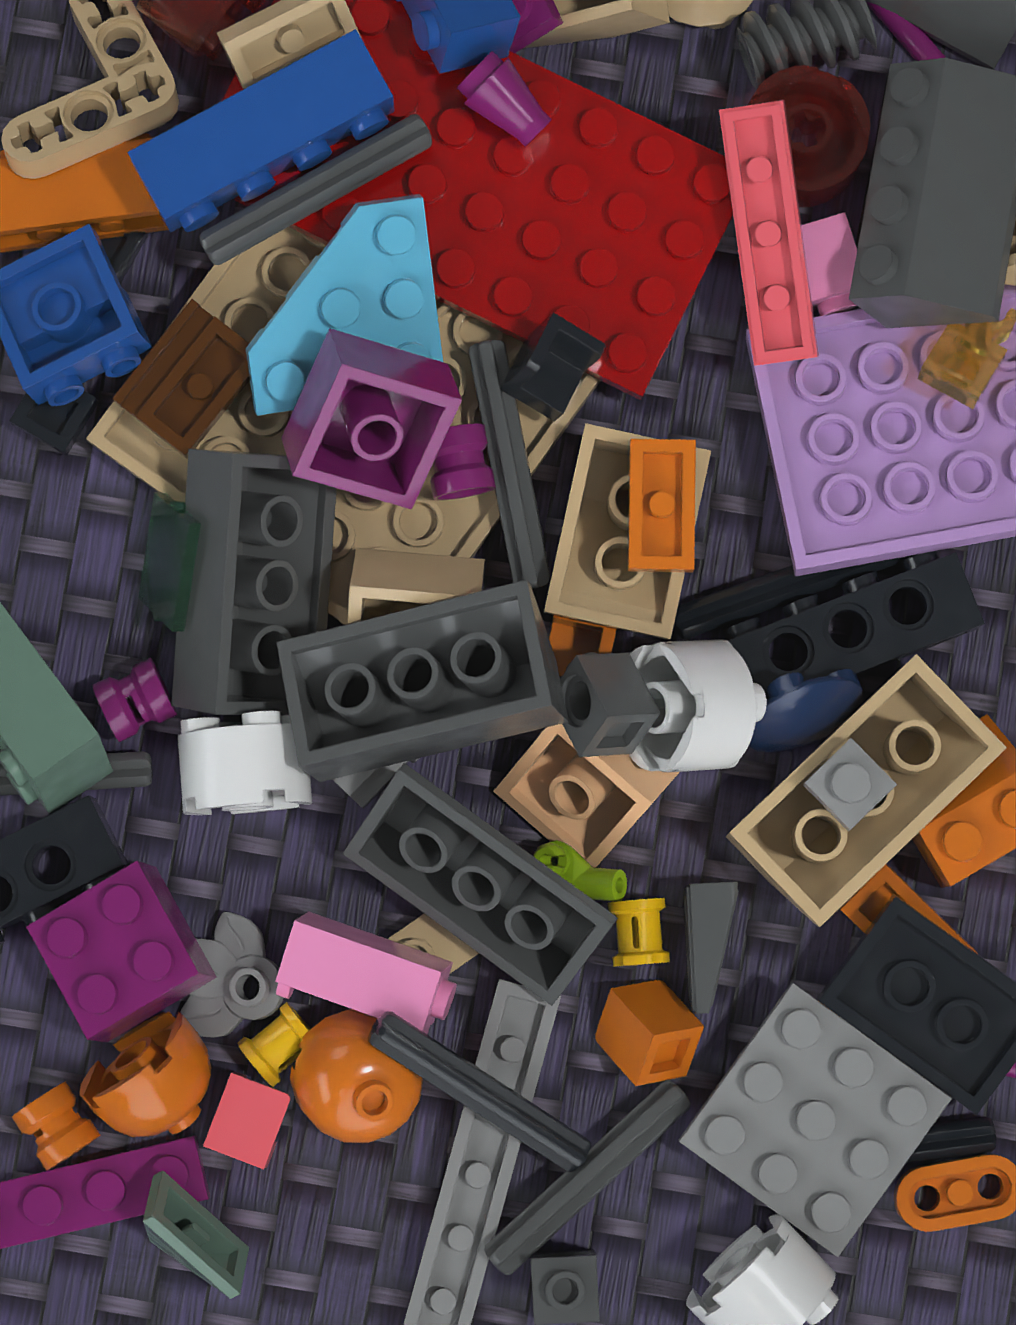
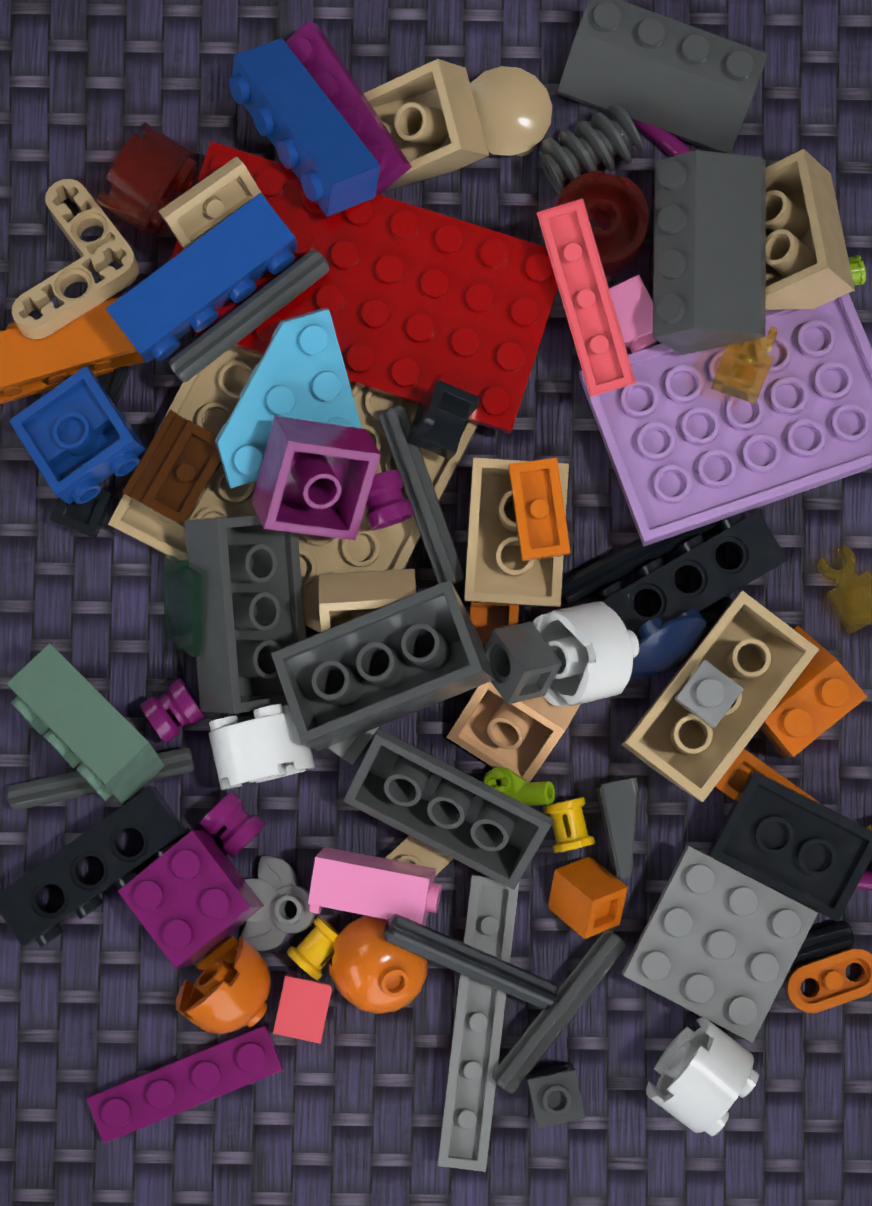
camera: 10 degrees left, 0 degrees up
orange wheel [12,1081,101,1171] -> none
sand green slope [143,1170,249,1299] -> none
magenta cone [457,51,552,147] -> none
none -> magenta wheel [199,791,266,858]

